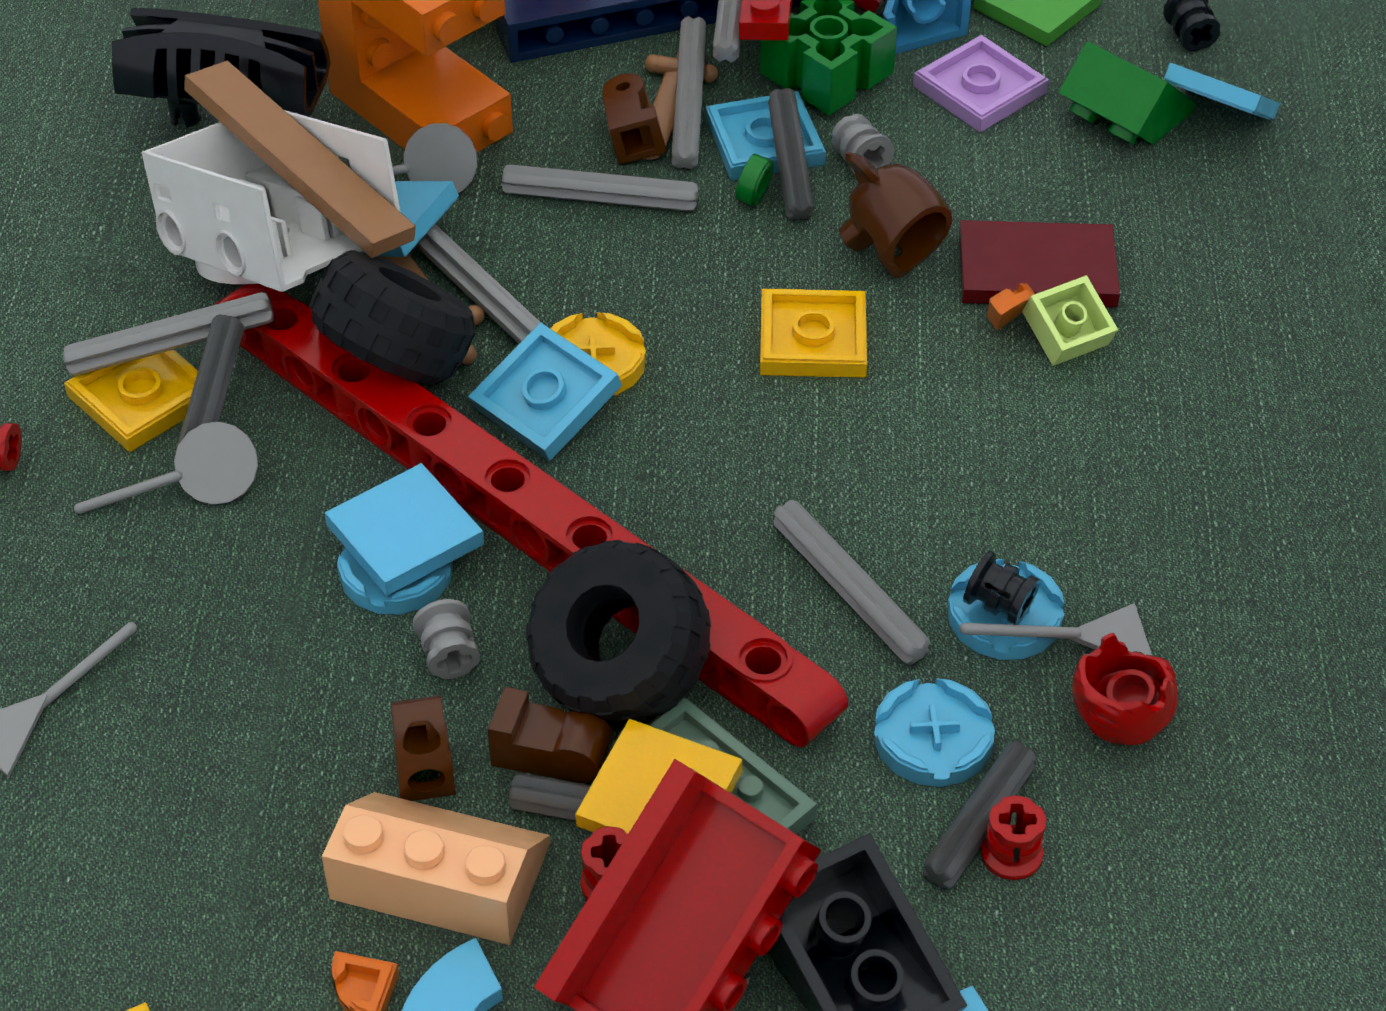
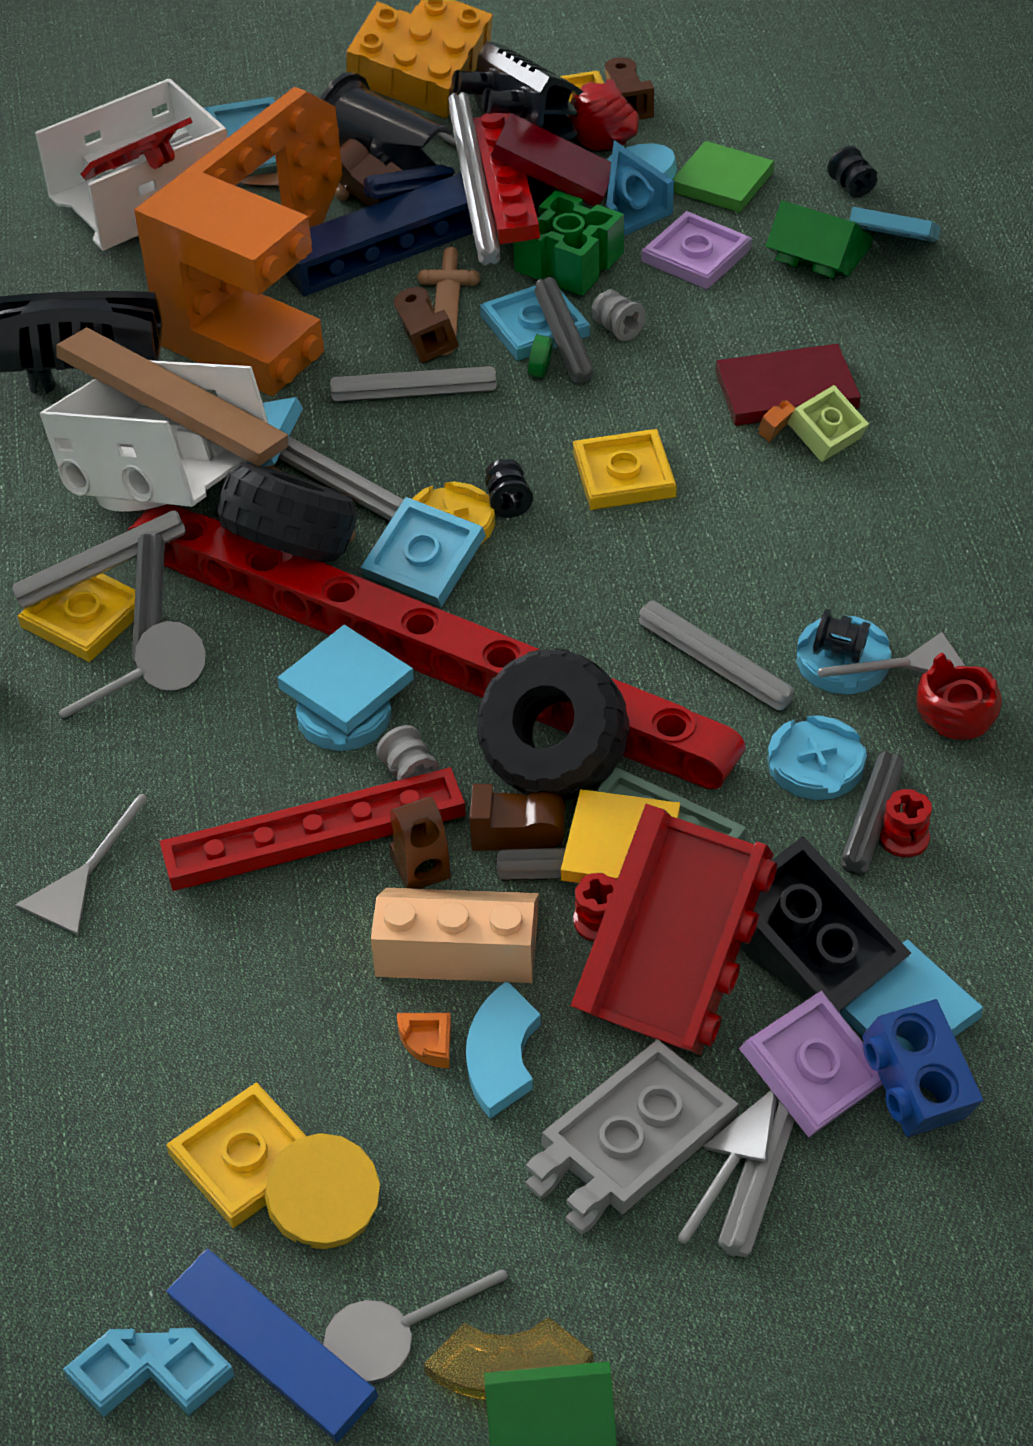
camera: 10 degrees left, 0 degrees up
light grey piece [392,123,478,193] -> none
light grey axle [672,16,706,170] -> none
reddish brown piece [839,152,952,278] -> none
none -> red plate [159,767,466,891]
none -> black bush [485,459,533,518]

